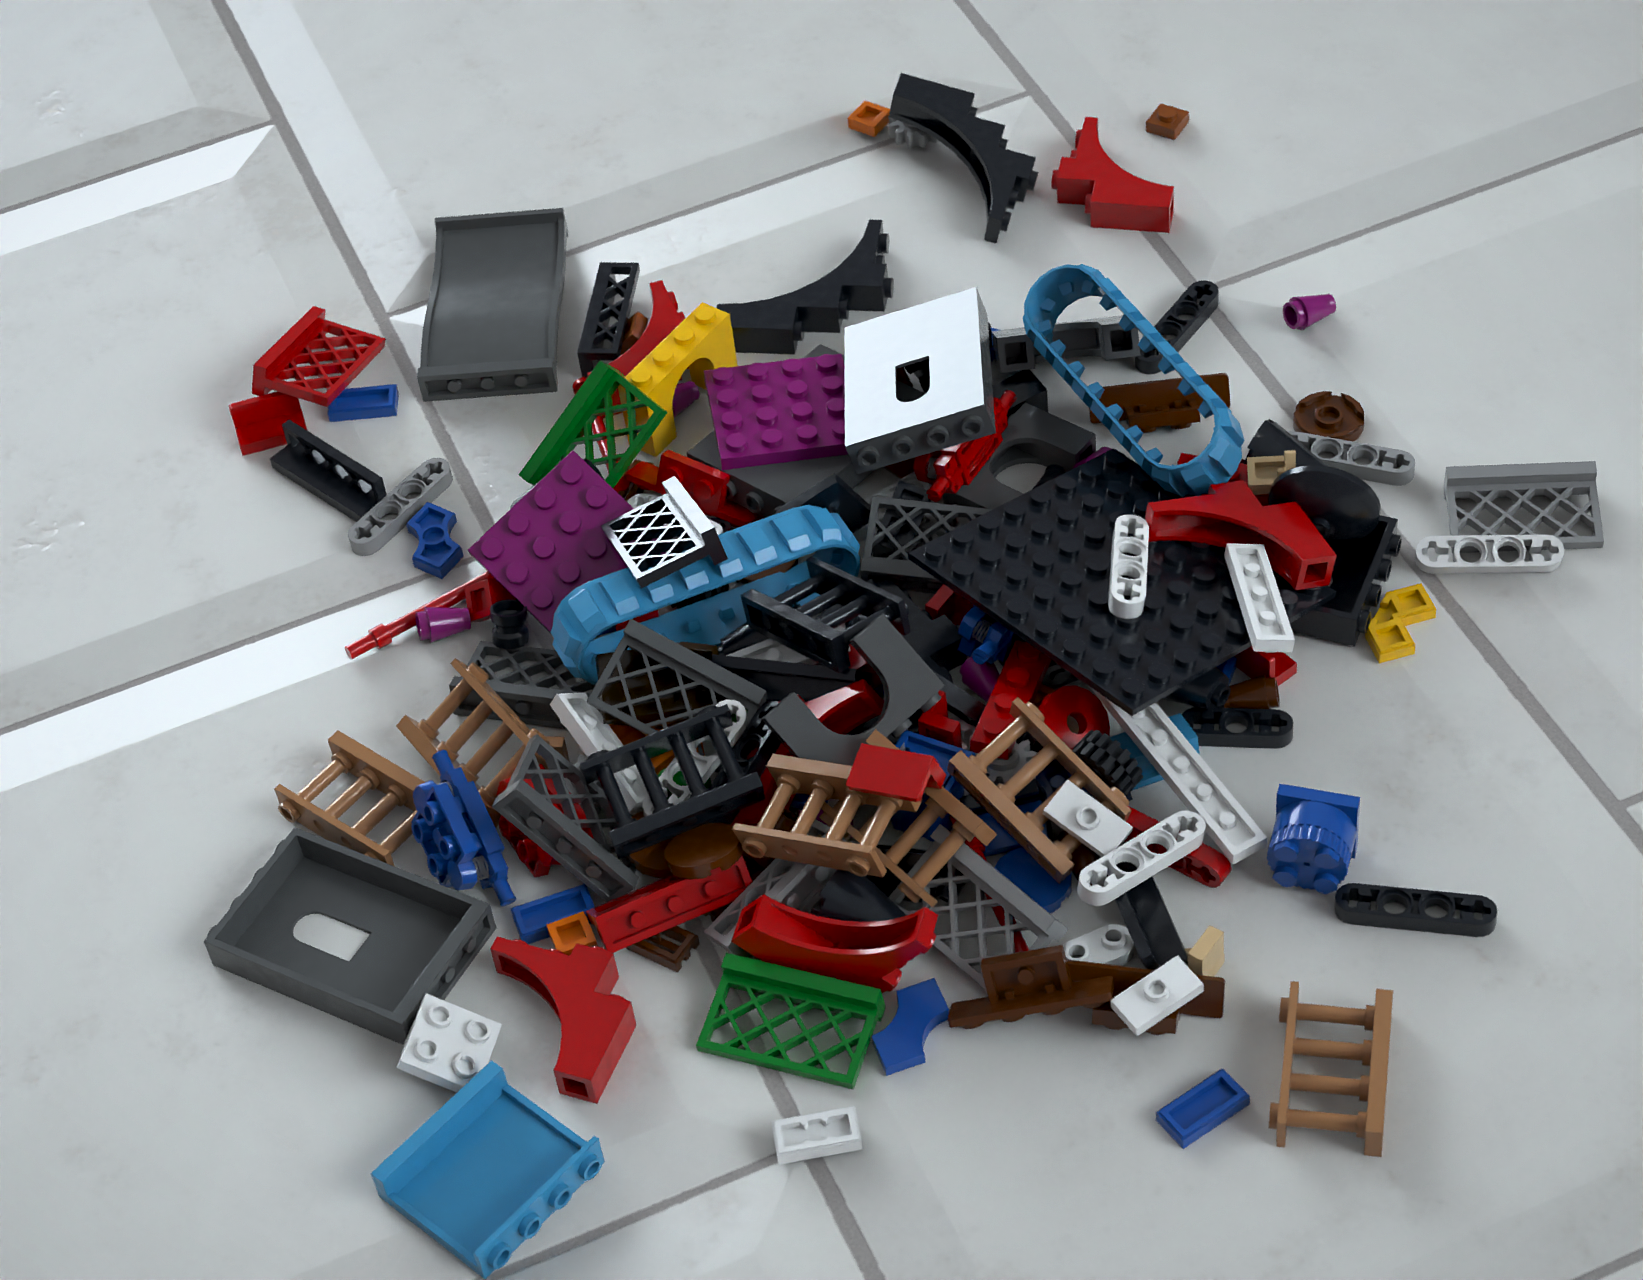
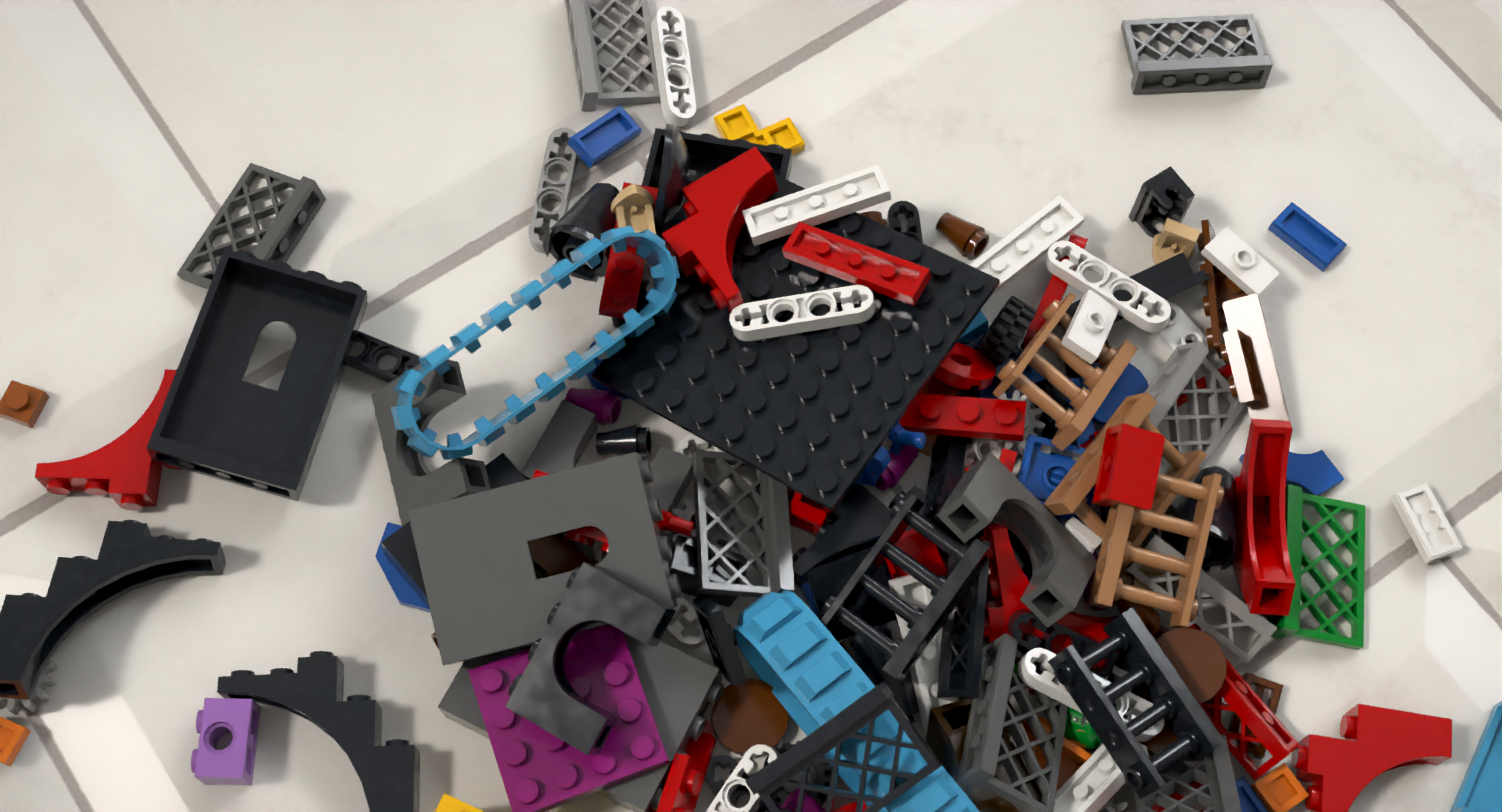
camera: 110 degrees left, 20 degrees up
reddish brown bracket [1089,373,1230,433] -> none
blue piece [1266,784,1360,894] -> none
medium nougat fence [1269,981,1393,1157] -> none
magenta cone [1283,294,1336,330] -> none
reddish brown tile [1293,391,1364,442] -> none
black beam [1334,883,1498,937] -> none
none -> black panel [147,249,368,502]
none -> dark grey fence [177,163,326,289]
none -> medium lavender brick [191,698,261,786]
none -> black arch [505,562,676,755]
none -> blue tile [567,105,642,169]
none -> red plate [782,222,931,306]
none -> reddish brown cone [936,212,989,259]
none -> dark grey fence [1121,14,1273,94]
none -> black hinge [1128,166,1195,238]

